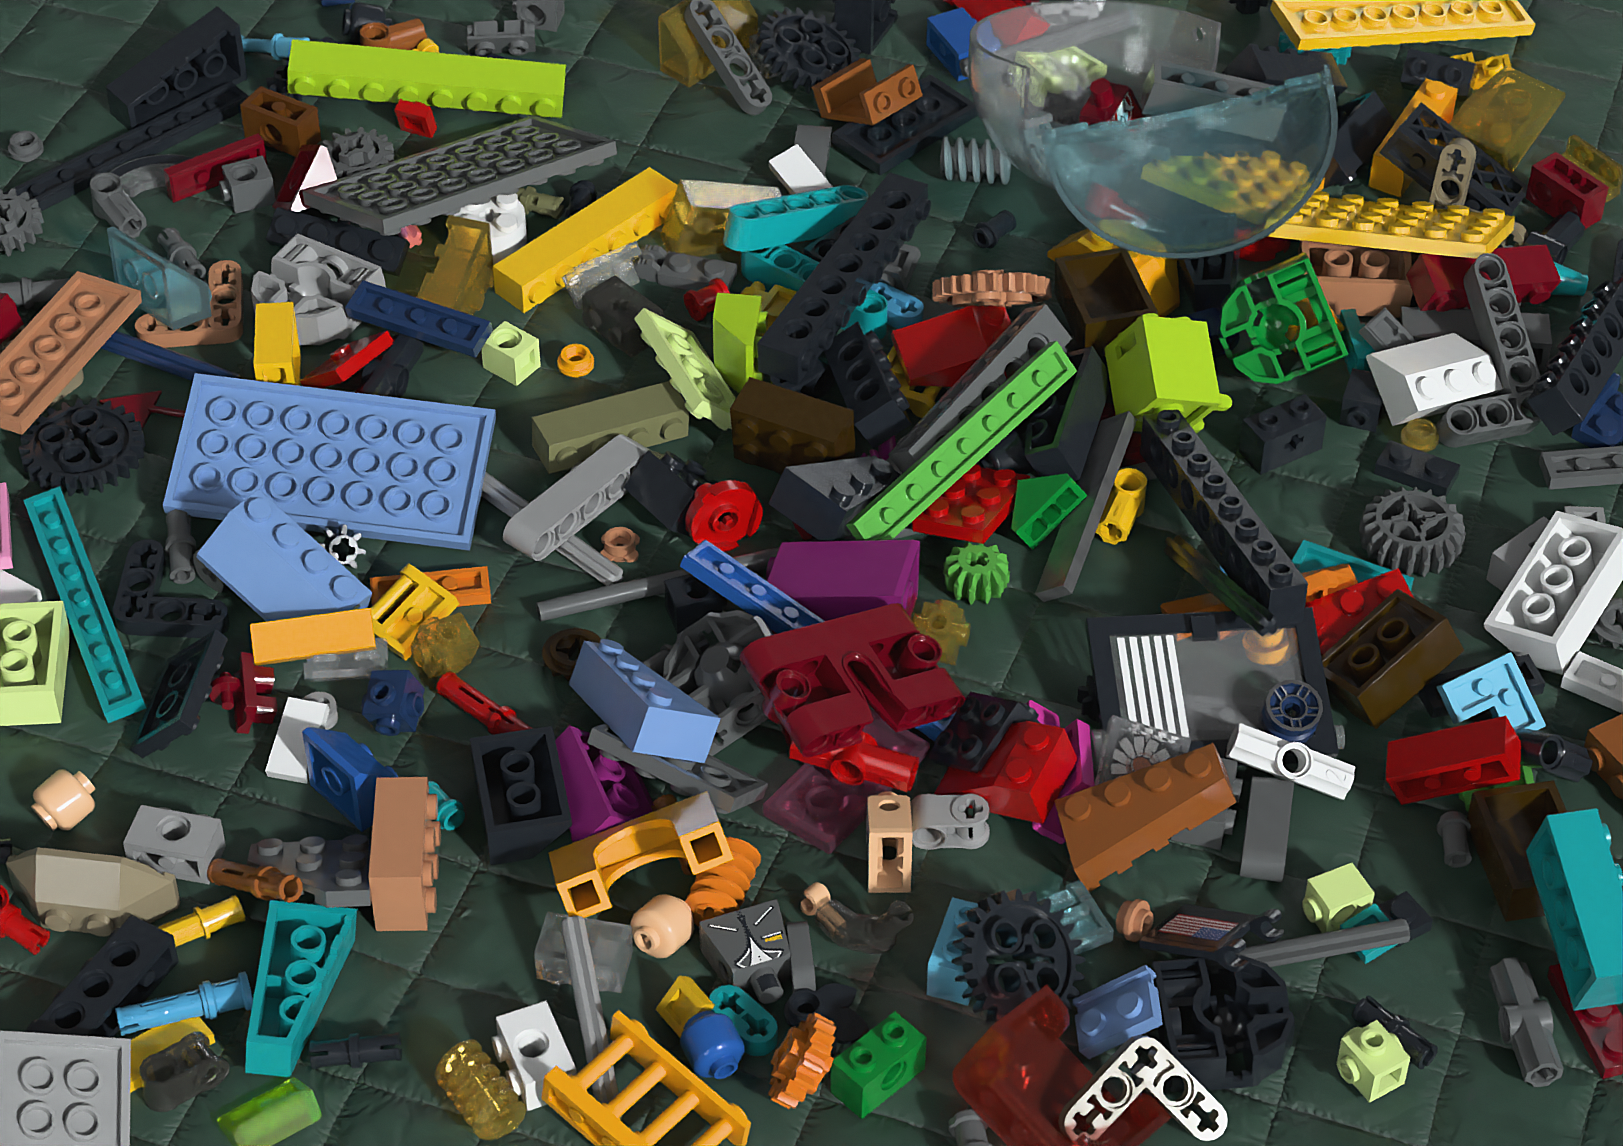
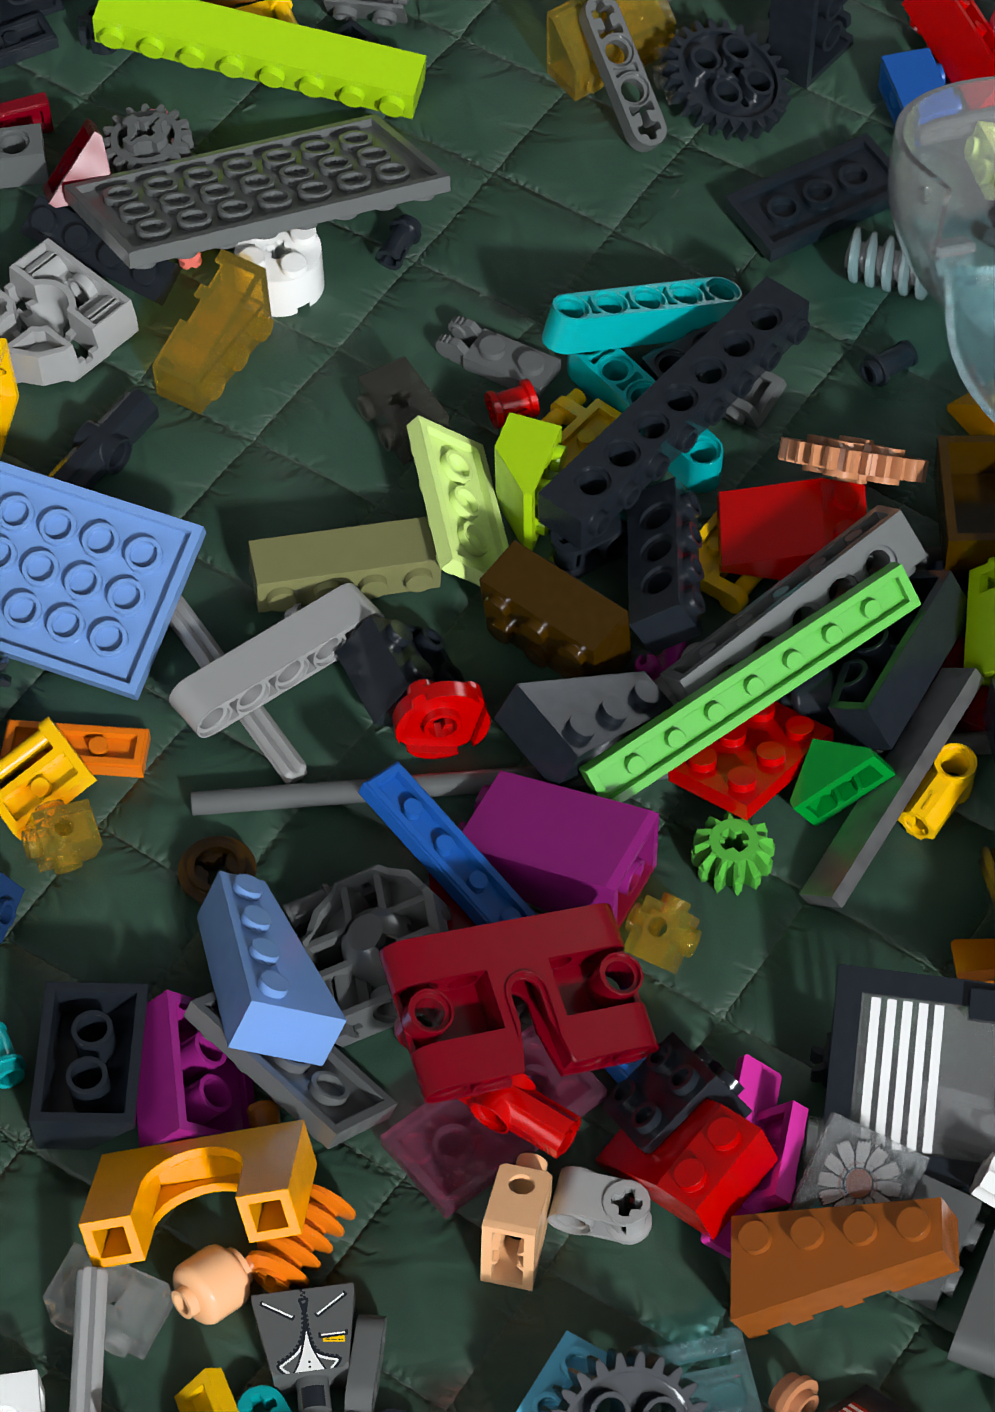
camera: 15 degrees right, 10 degrees up
reddish brown brick [240,86,321,157] -> none
red plate [300,331,394,388] -> none
dark blue plate [345,280,493,358] -> none
red plate [394,99,437,138] -> none
red pin [436,671,534,735] -> none
yellowish green brick [482,321,541,386] -> none
yellow brick [493,167,680,313] -> none
olive pin [516,186,564,219] -> none
light orange plate [557,344,594,377] -> none
clear bracket [562,241,642,309] -> none
nougat plate [600,527,640,563] -> none
clear yellow wedge [660,179,782,257] -> none
black brick [664,574,727,635] -> none
white tile [769,144,833,195] -> none
dark grey slope [794,125,832,178] -> none
clear smoke arm [800,882,914,955] -> none
dark orange panel [812,58,923,125] -> none
dark azure beam [870,282,924,329] -> none

